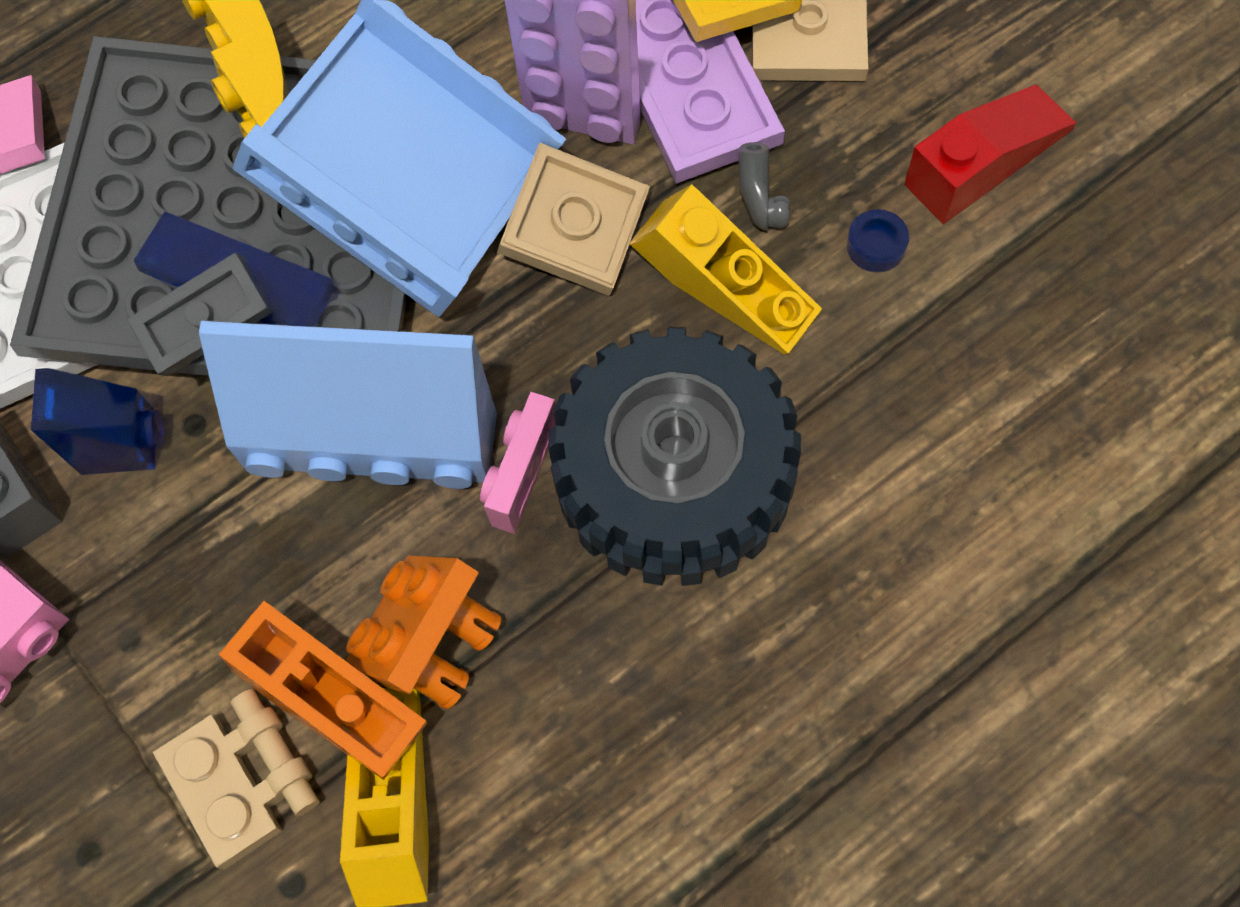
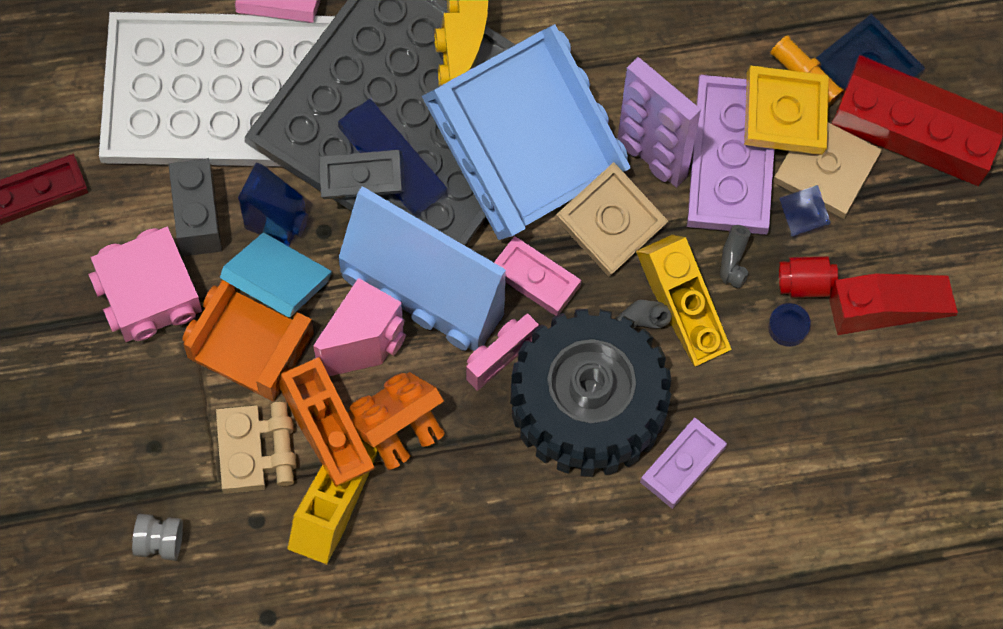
camera: 20 degrees right, 0 degrees up
none -> orange panel [182,280,314,402]
none -> medium azure tile [220,232,332,318]
none -> bright pink slope [313,278,406,376]
none -> bright pink plate [494,236,581,316]
none -> dark grey arm [614,300,672,328]
none -> lavender plate [640,418,727,509]
none -> clear blue tile [779,185,831,237]
none -> red brick [779,256,838,298]

